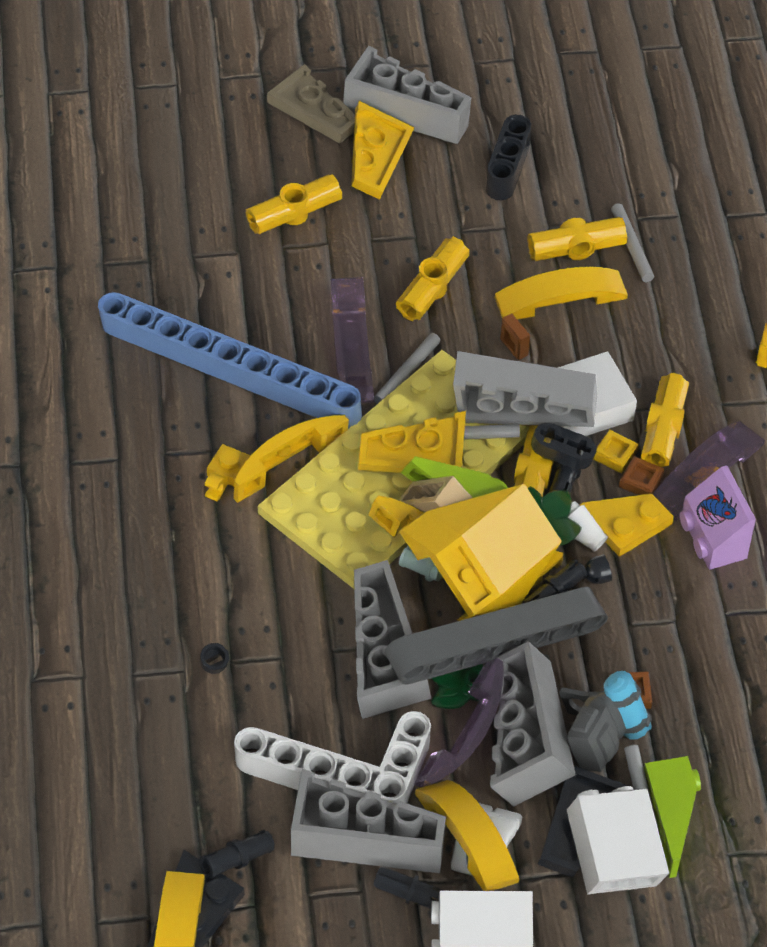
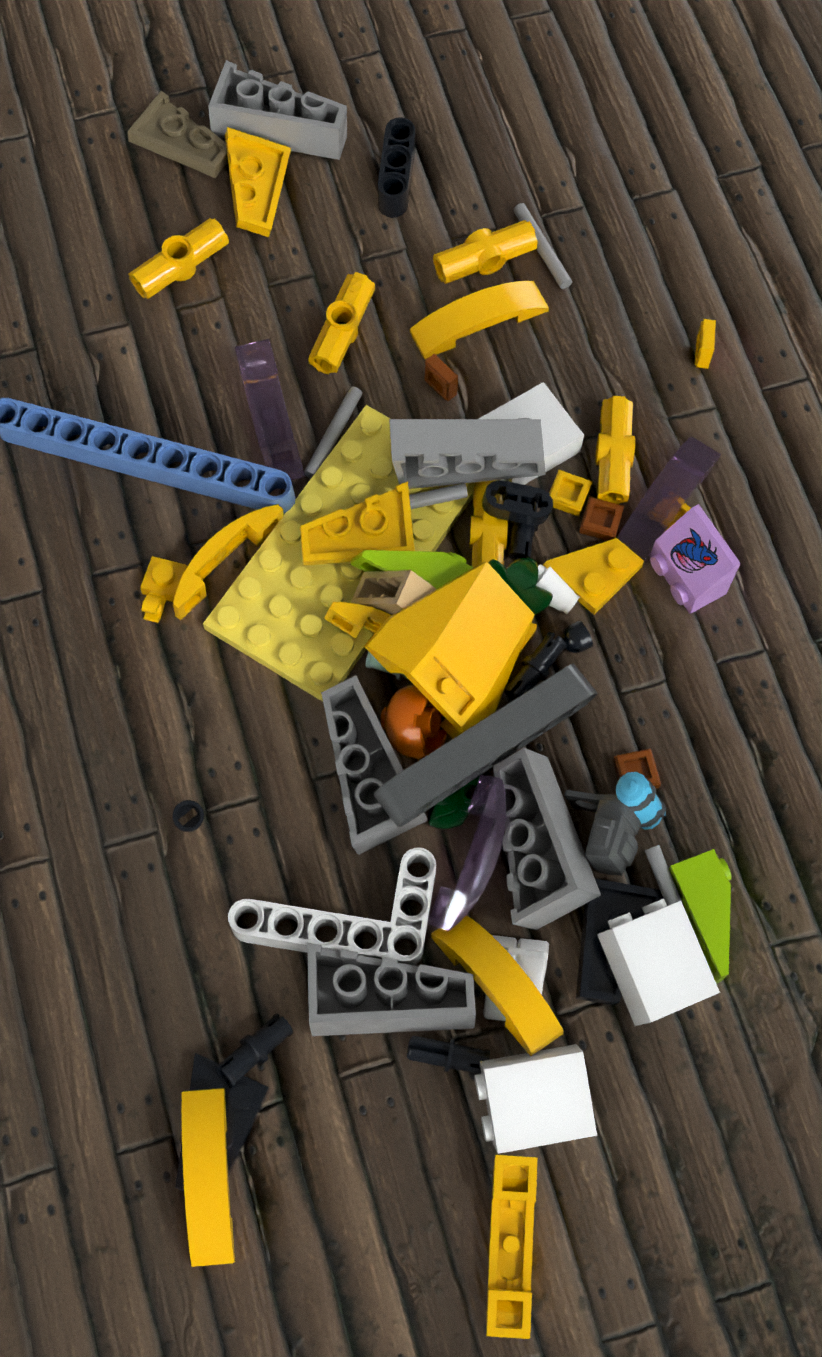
camera: 10 degrees left, 15 degrees up
none -> orange cylinder [381,684,447,760]

